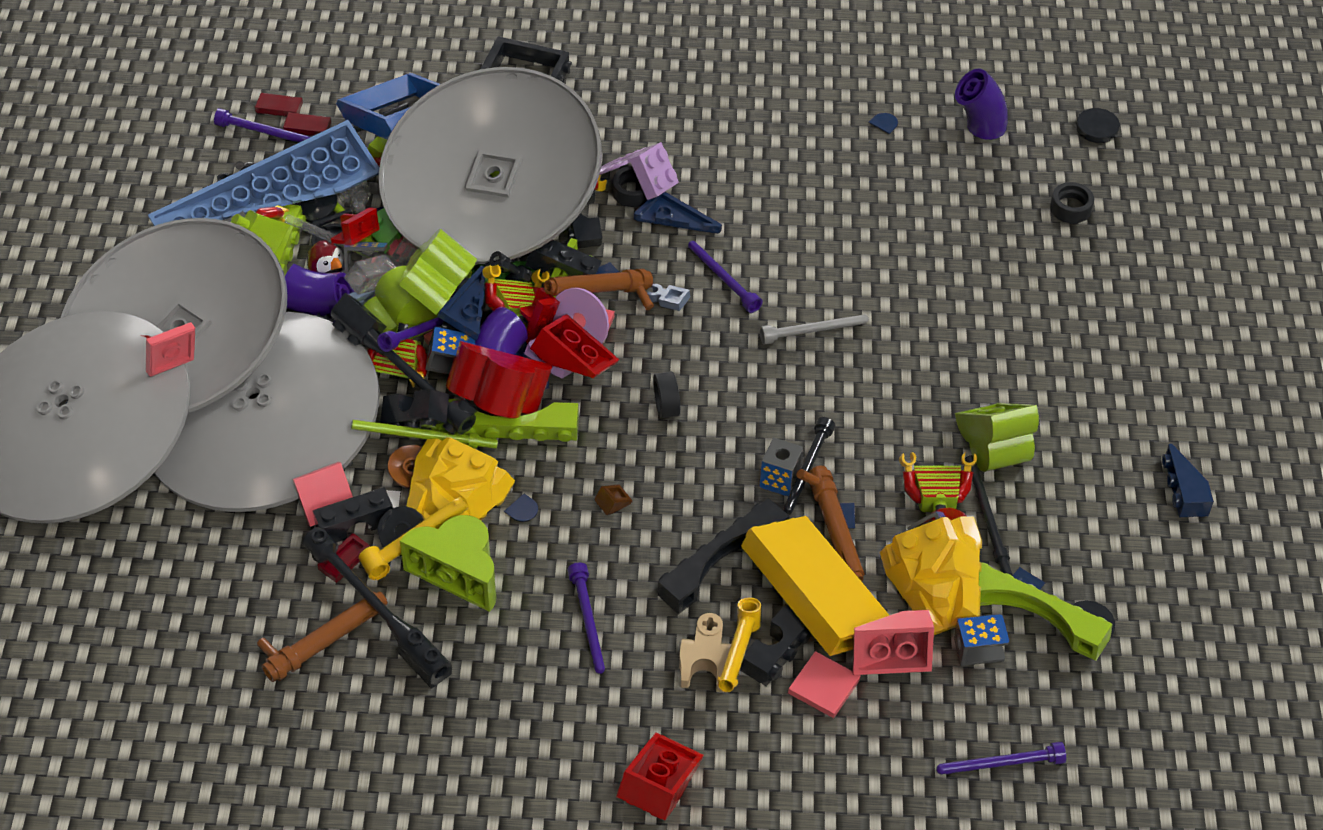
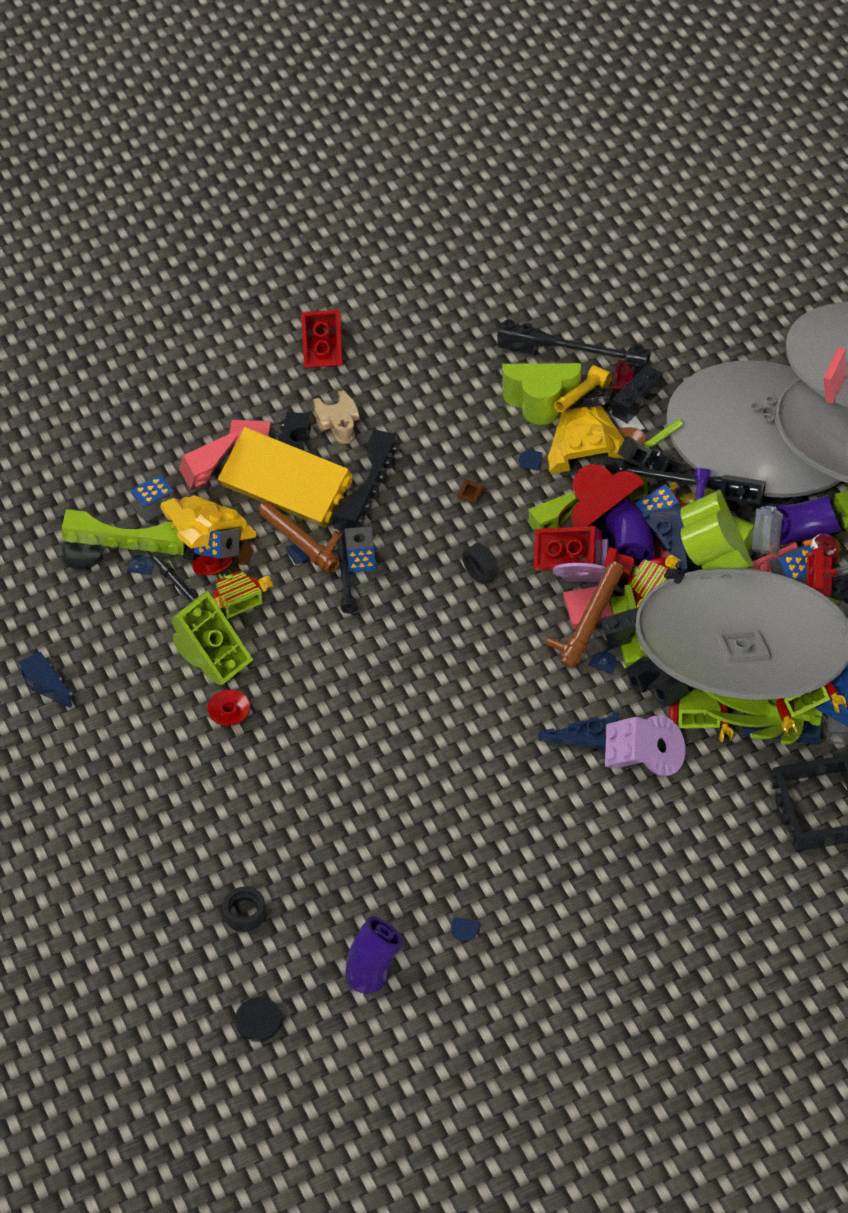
camera: 155 degrees right, 0 degrees up
dark orange cylinder [257,591,388,682] -> none
coral tile [292,462,353,527] -> none
dark purple piece [567,562,605,674] -> none
sand blue plate [647,284,691,311] -> none
dark purple piece [688,241,763,313] -> none
yellow piece [717,597,761,692] -> none
light grey piece [760,315,869,345] -> none
dark purple piece [936,742,1066,775] -> none
none -> red dish [207,690,250,726]

